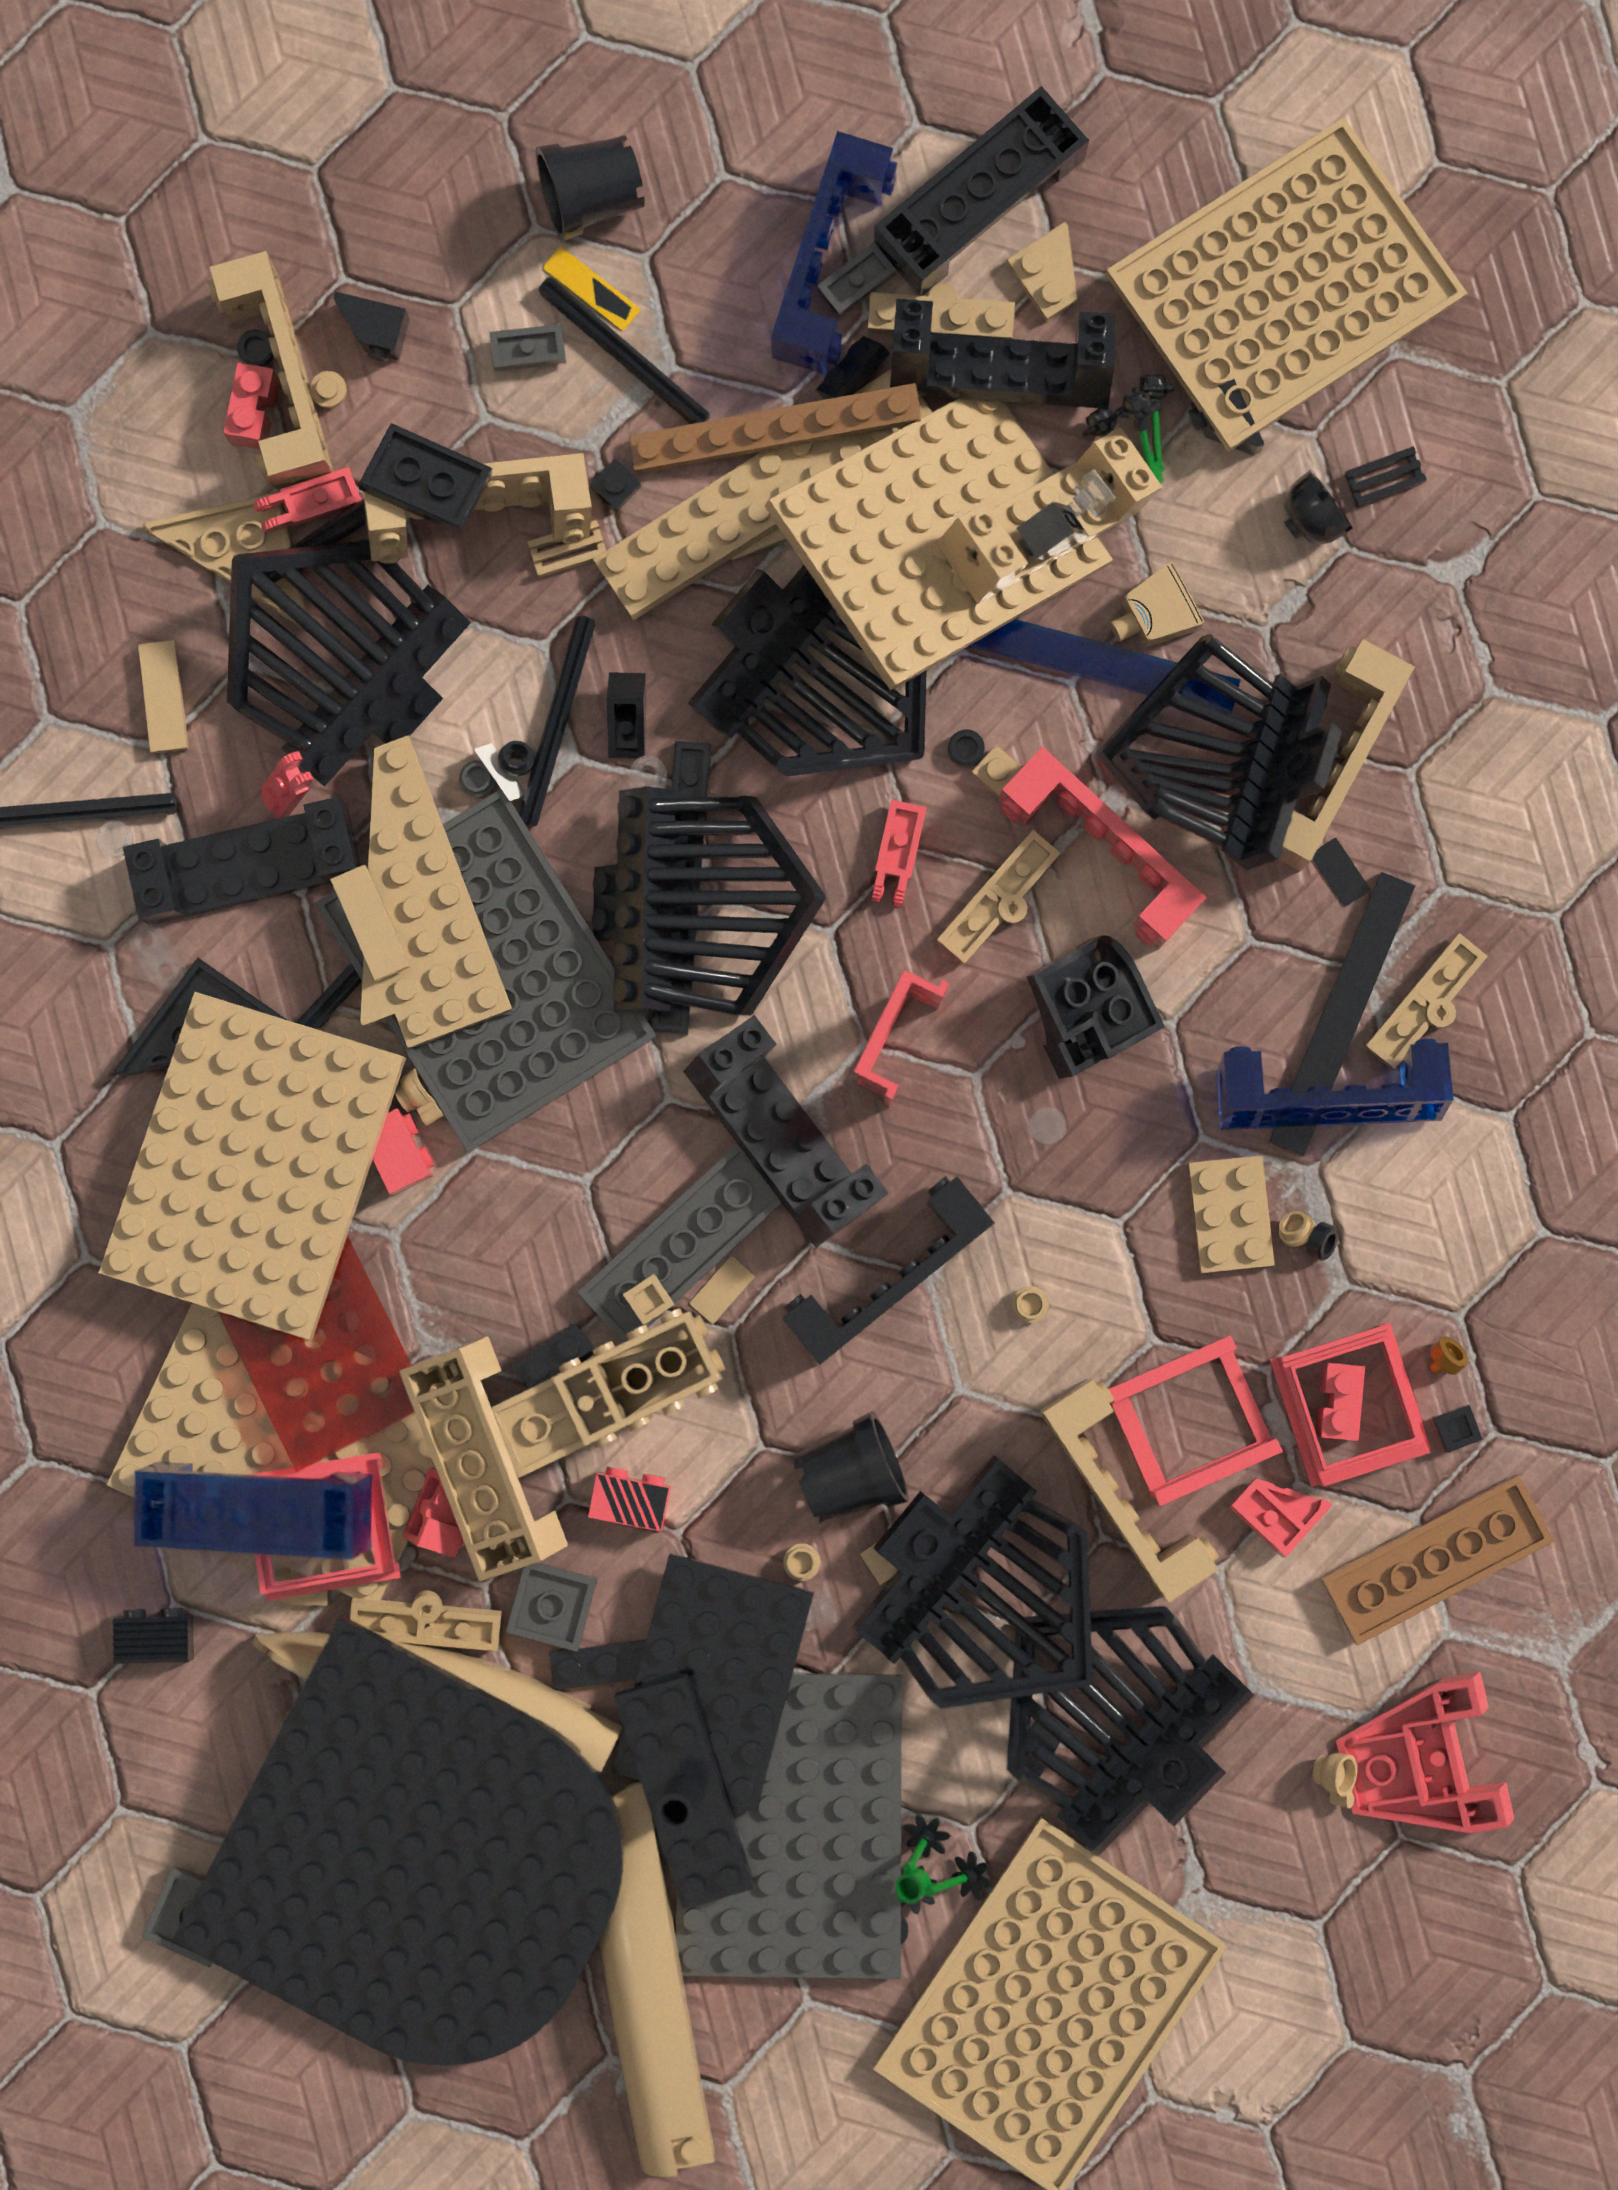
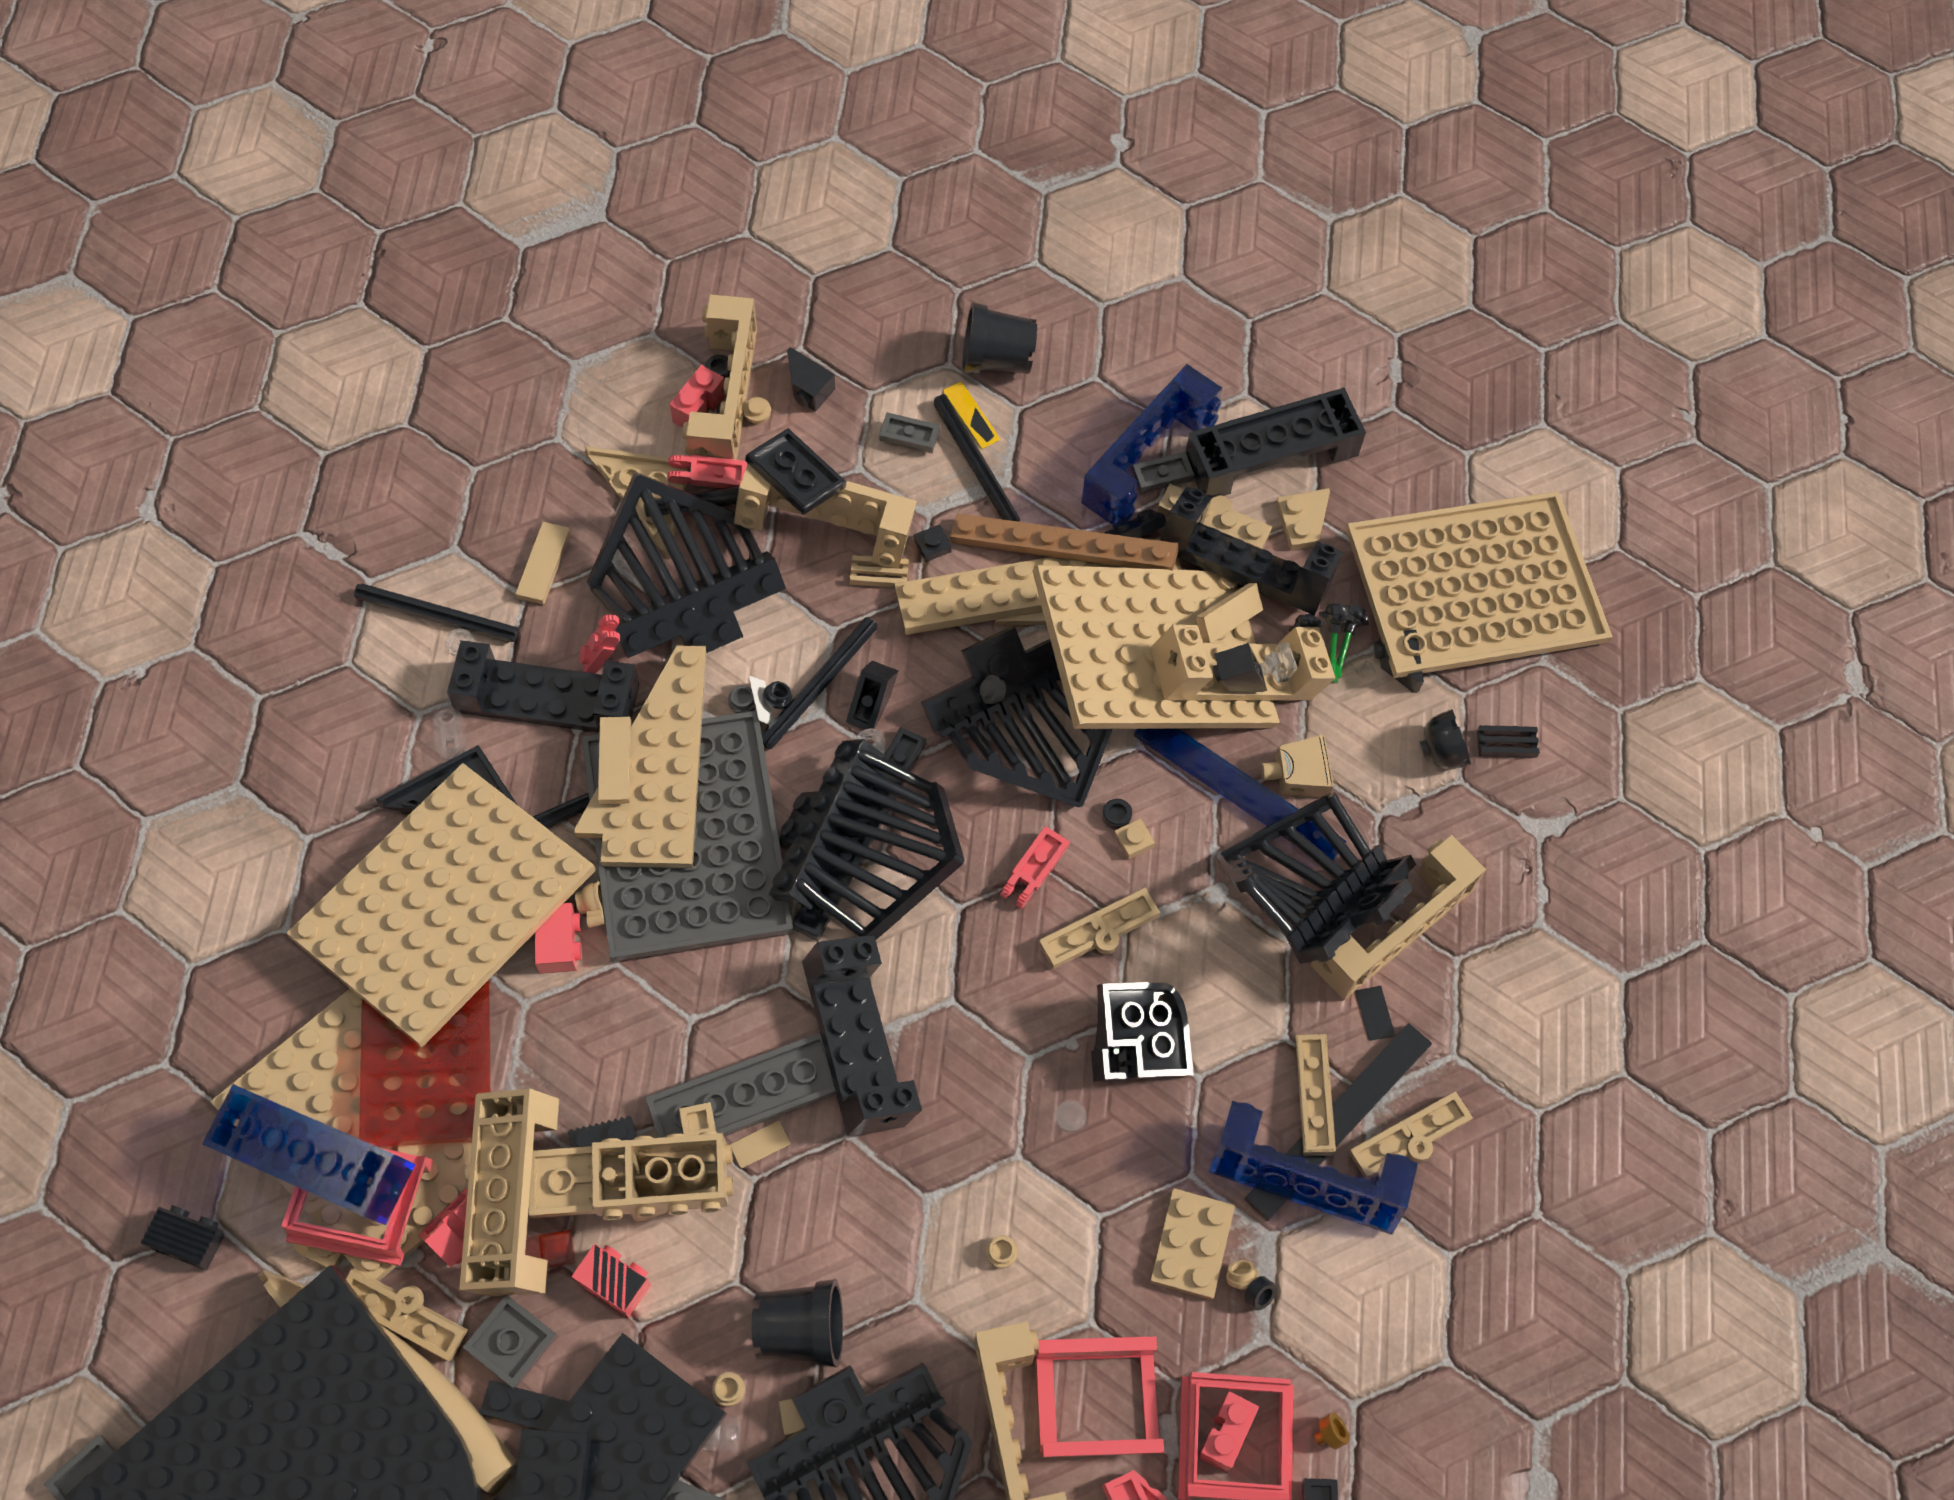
camera: 15 degrees right, 20 degrees down
black plate [782,1176,995,1365] -> none
coral piece [854,970,949,1108] -> none
coral plate [998,746,1207,949] -> none
none -> clear red tile [539,1229,576,1268]
none -> dark grey plate [980,675,1006,704]
none -> tan tile [1196,583,1263,643]
none -> tan tile [1295,1034,1336,1156]

